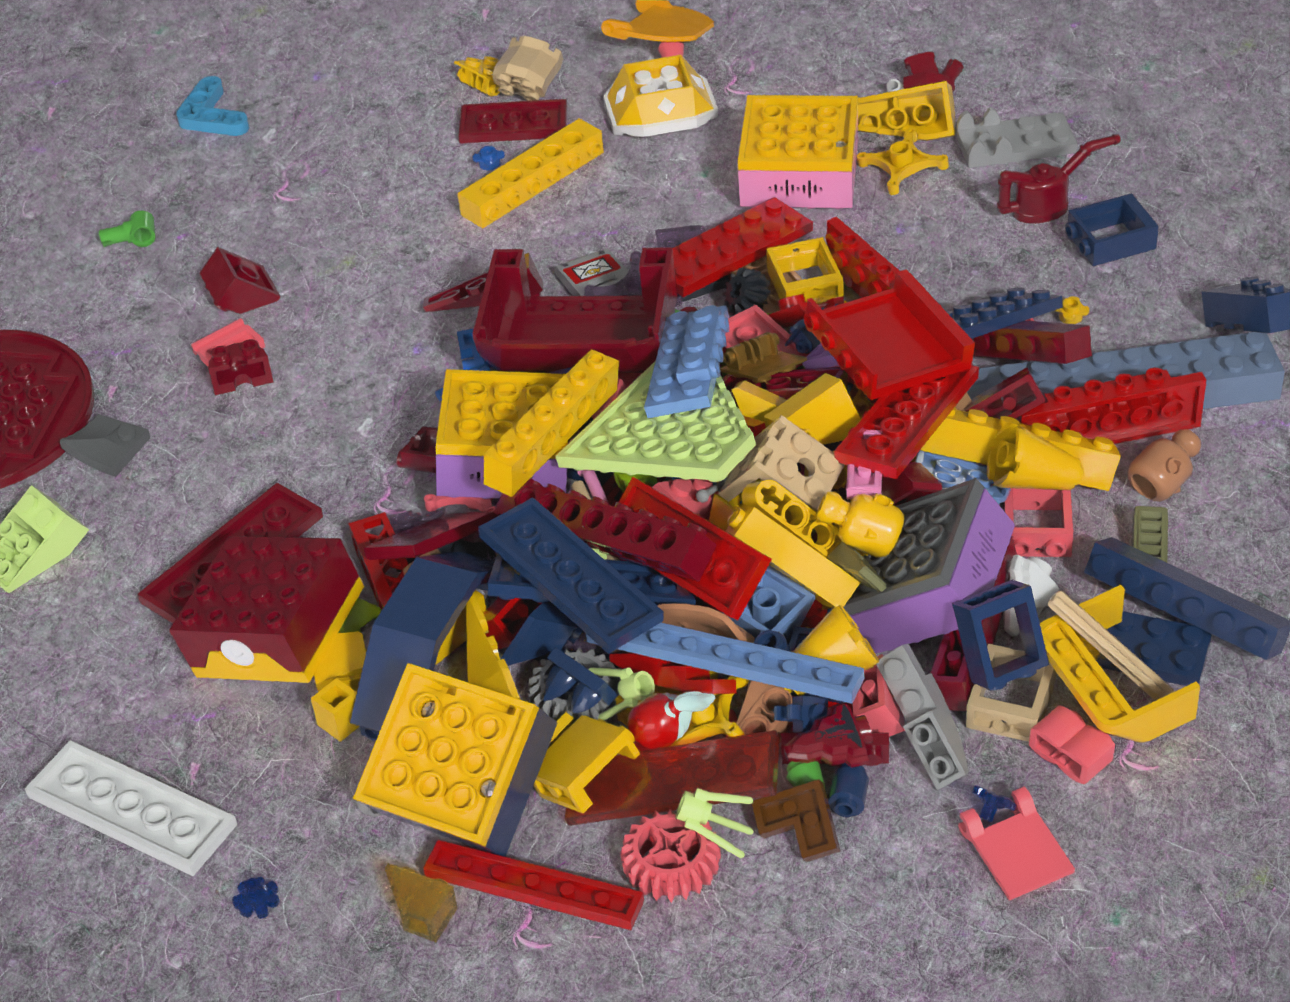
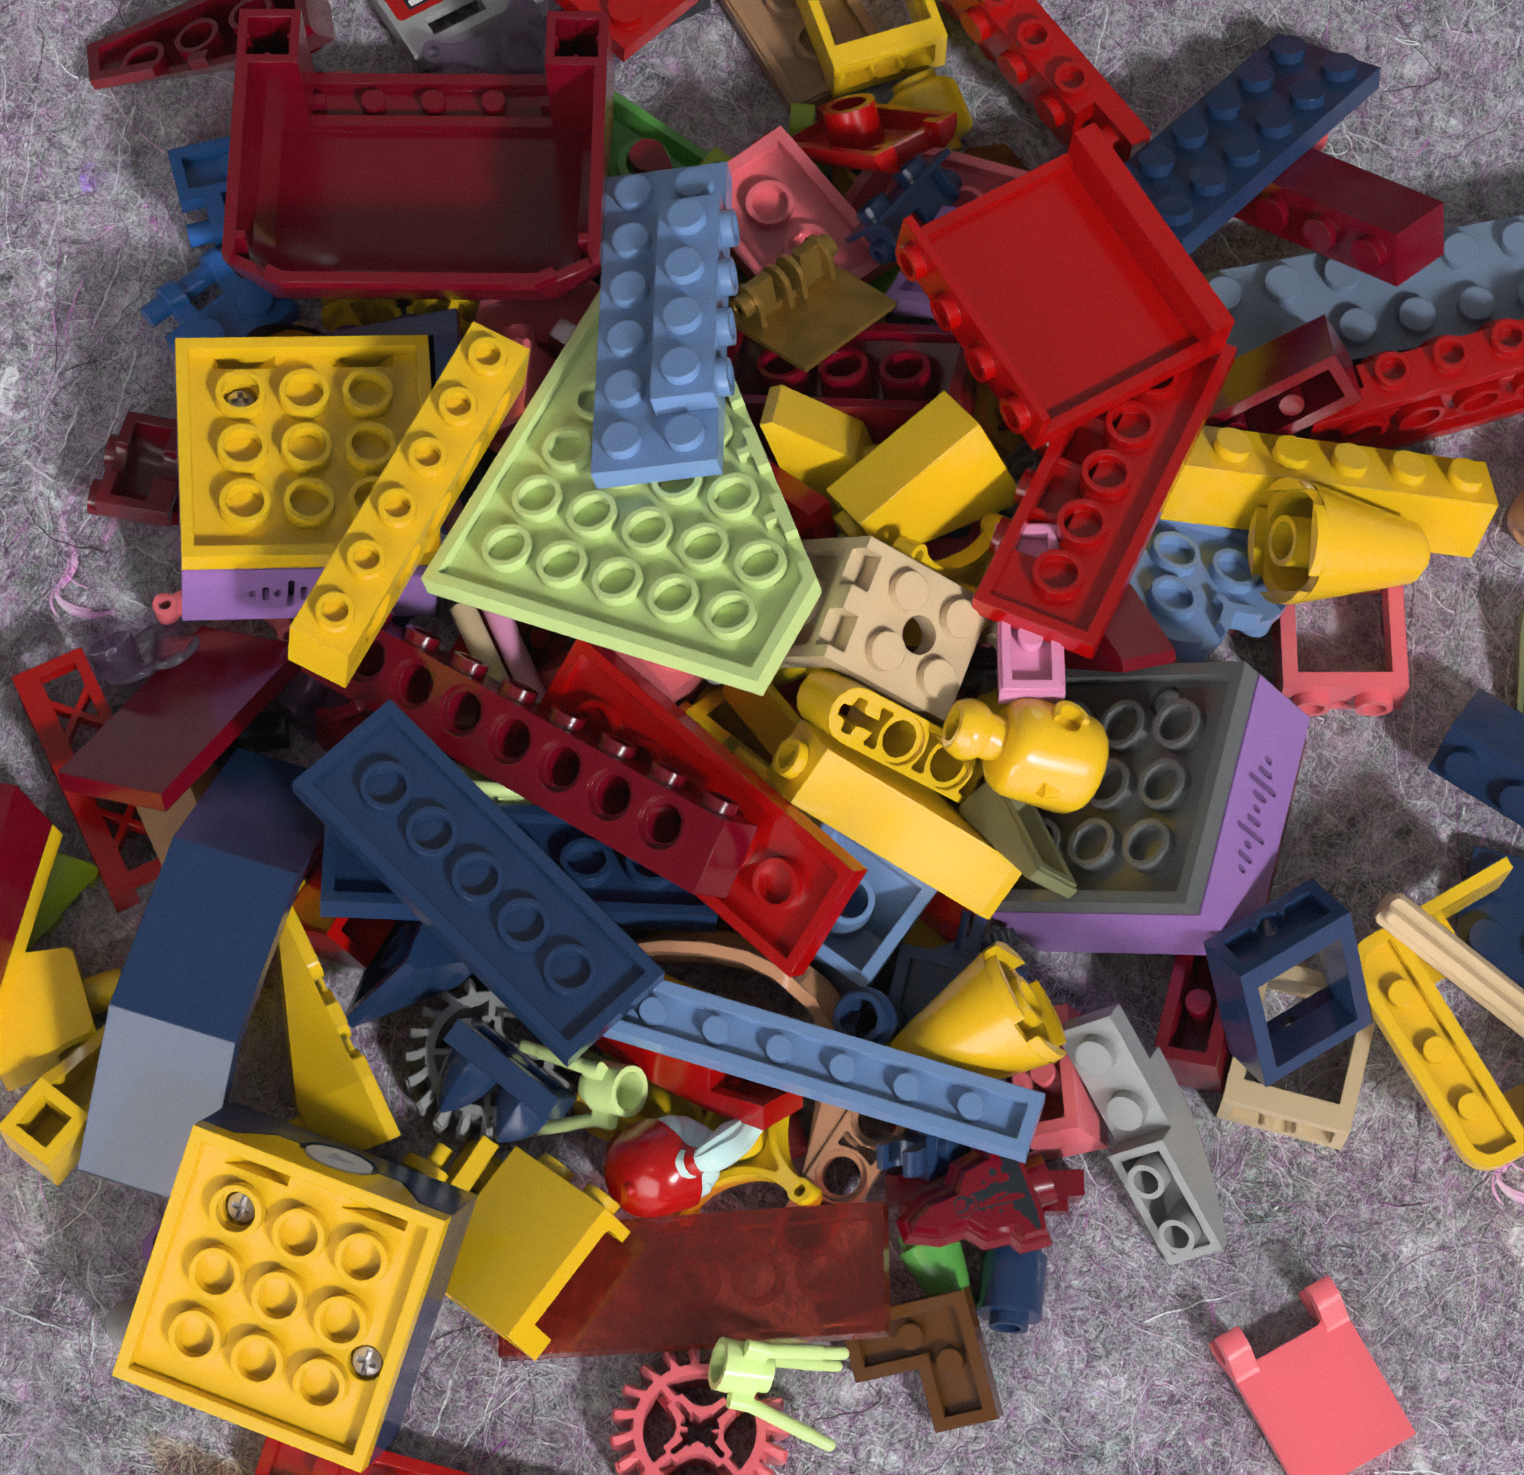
camera: 10 degrees left, 25 degrees up
black gear [722,268,771,315] -> none
clear blue plant [972,785,1017,822] -> none
white rock [1002,555,1059,636] -> none
coral brick [1029,705,1115,784] -> none
yellow plate [1054,296,1089,324] -> none

